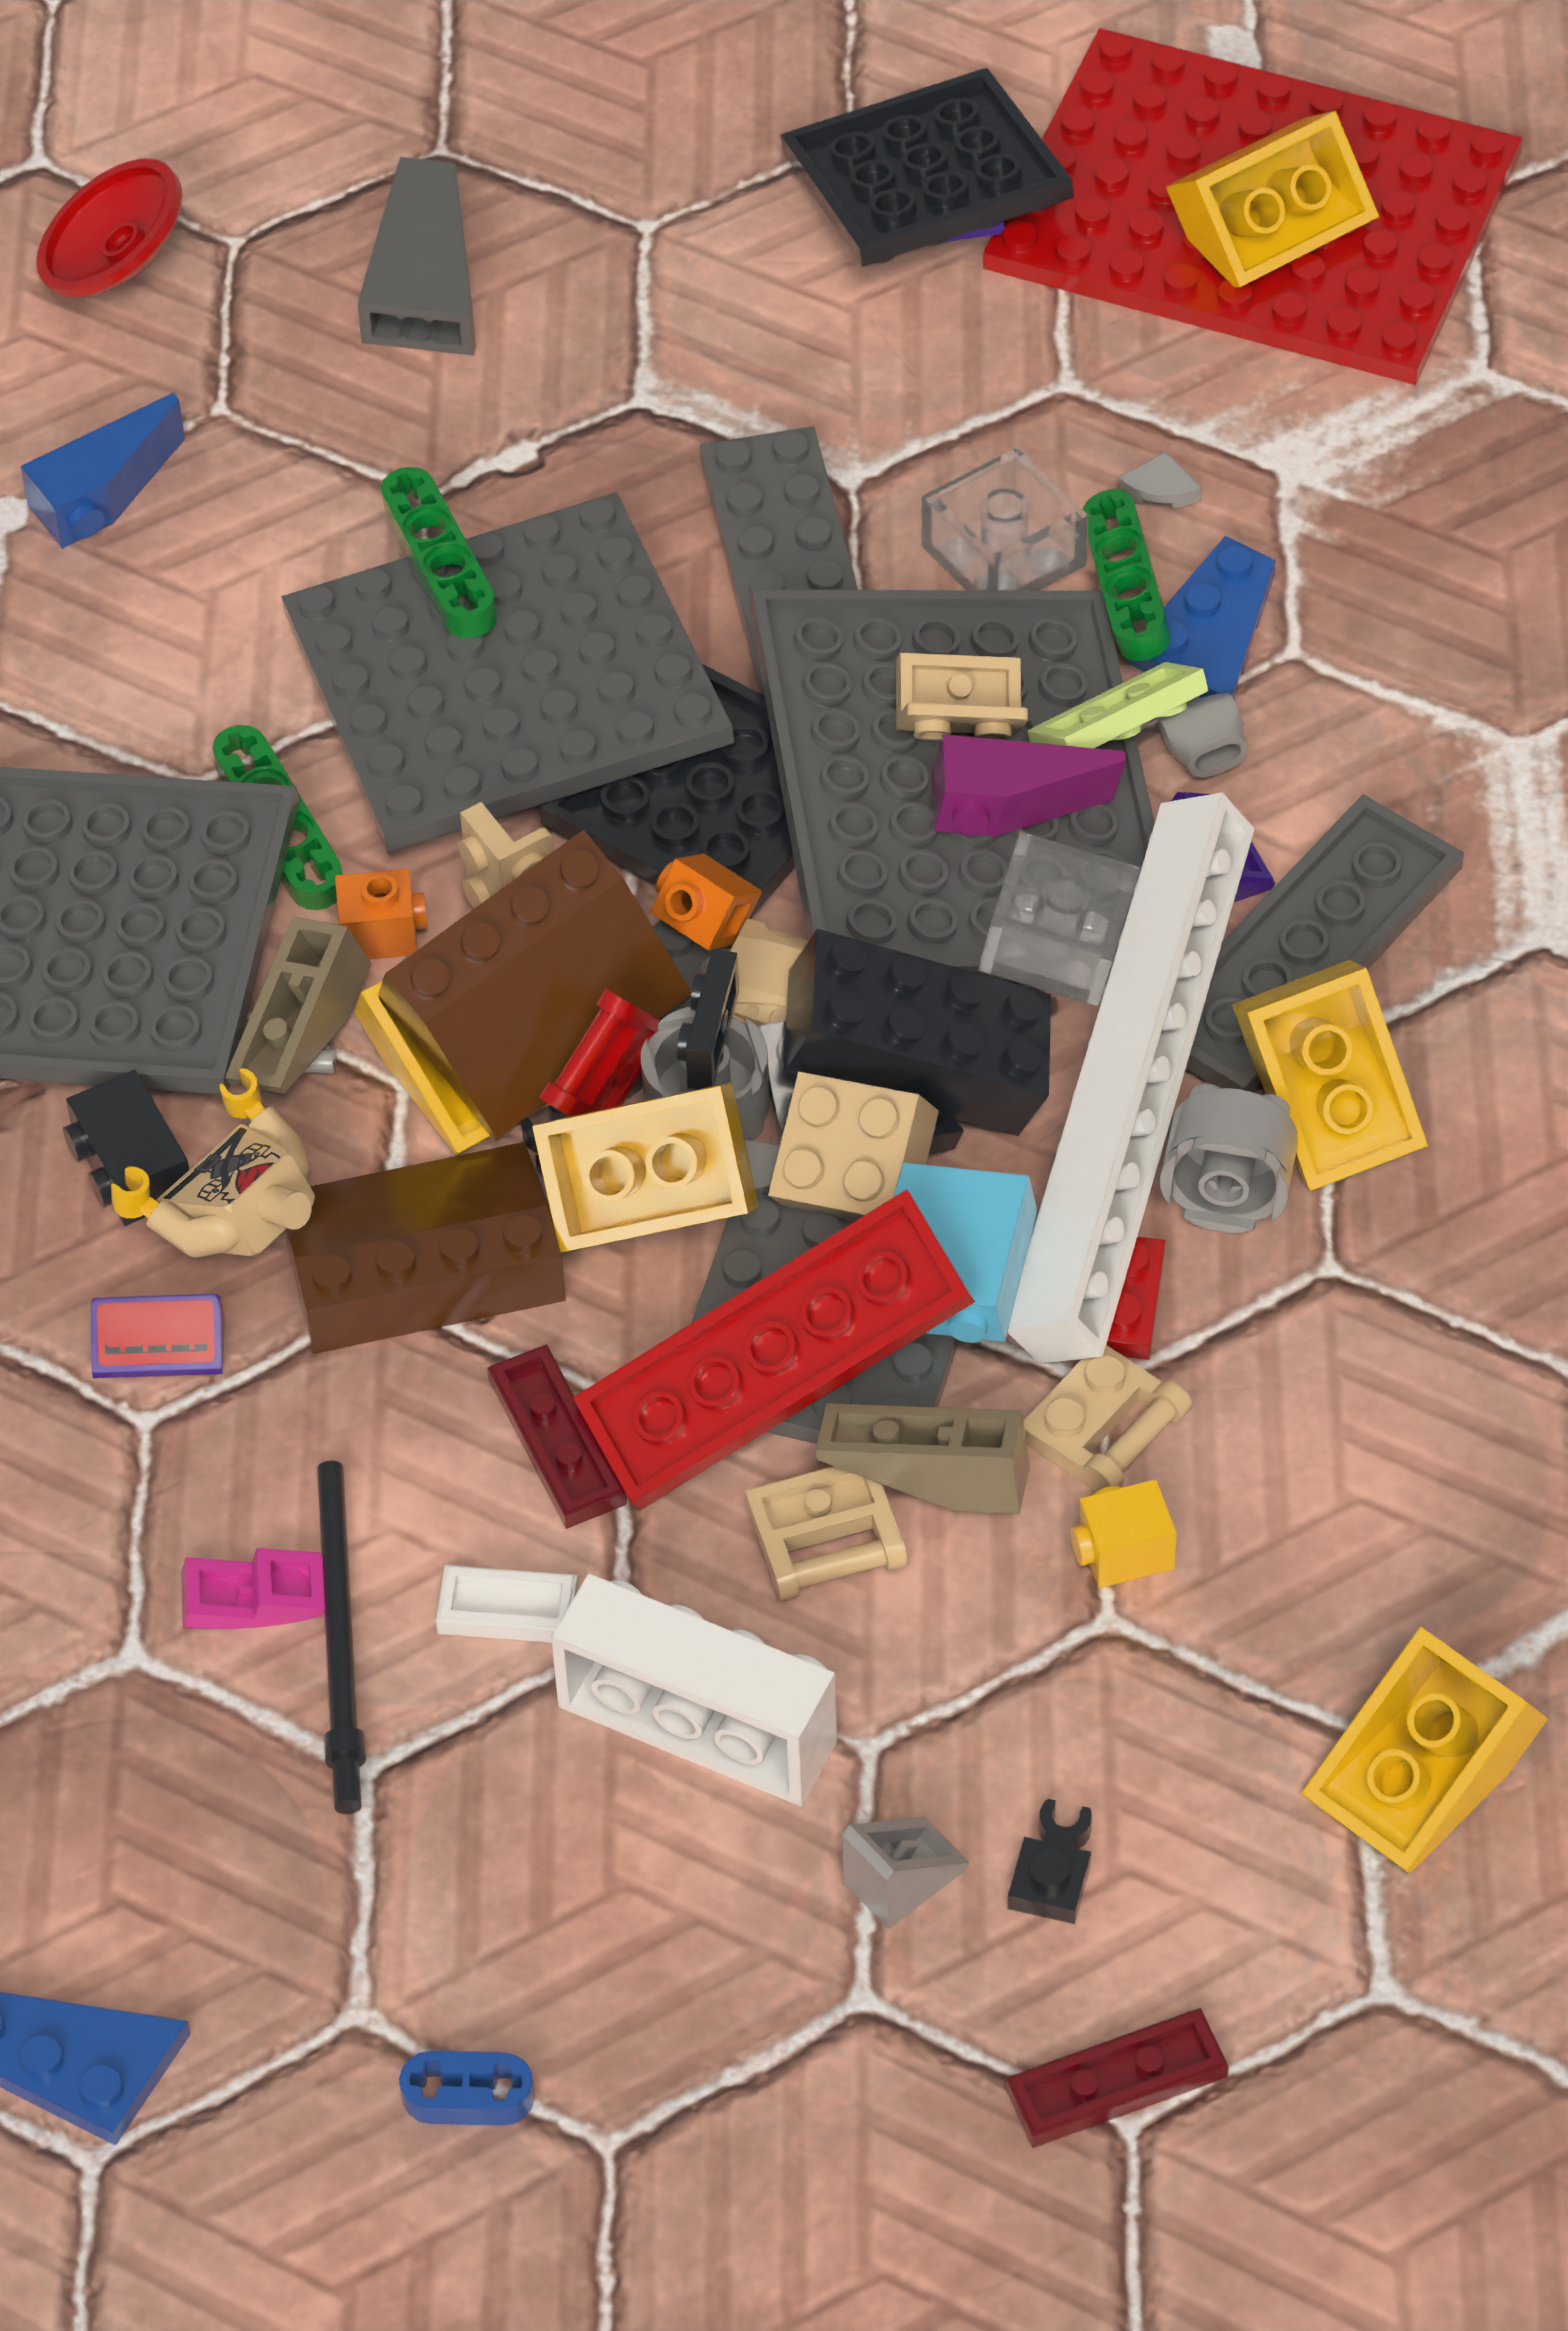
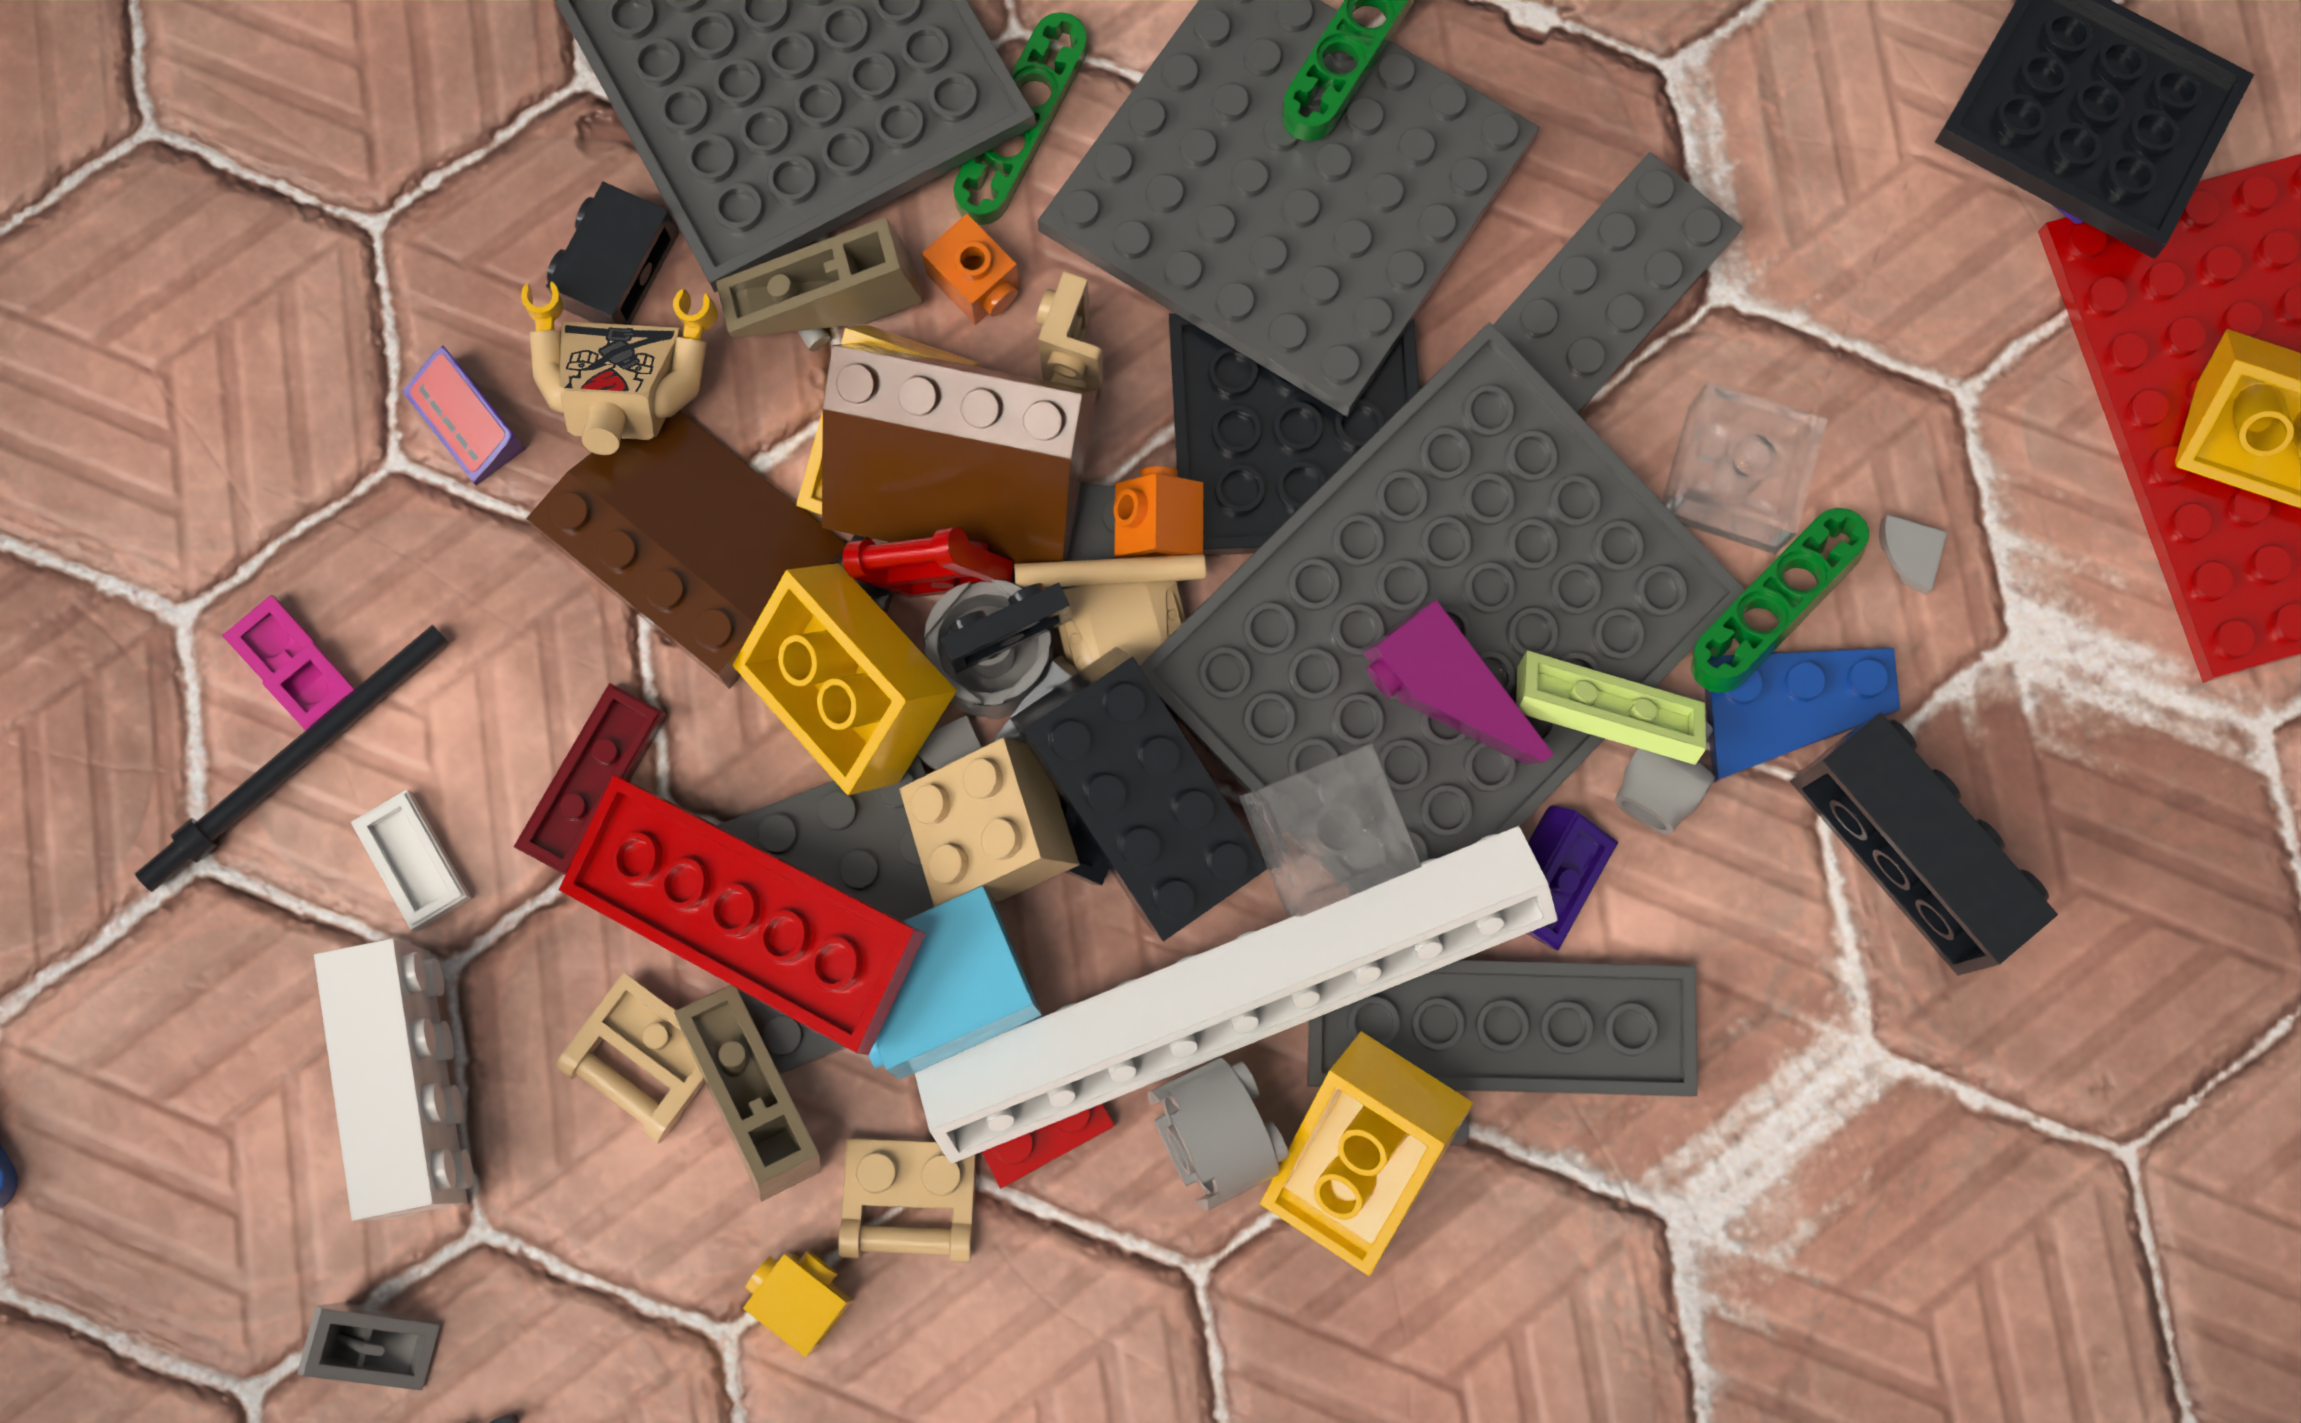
camera: 50 degrees right, 25 degrees up
tan bracket [896,653,1028,740] -> none
none -> tan bar [1014,554,1206,589]
none -> black brick [1790,712,2058,976]

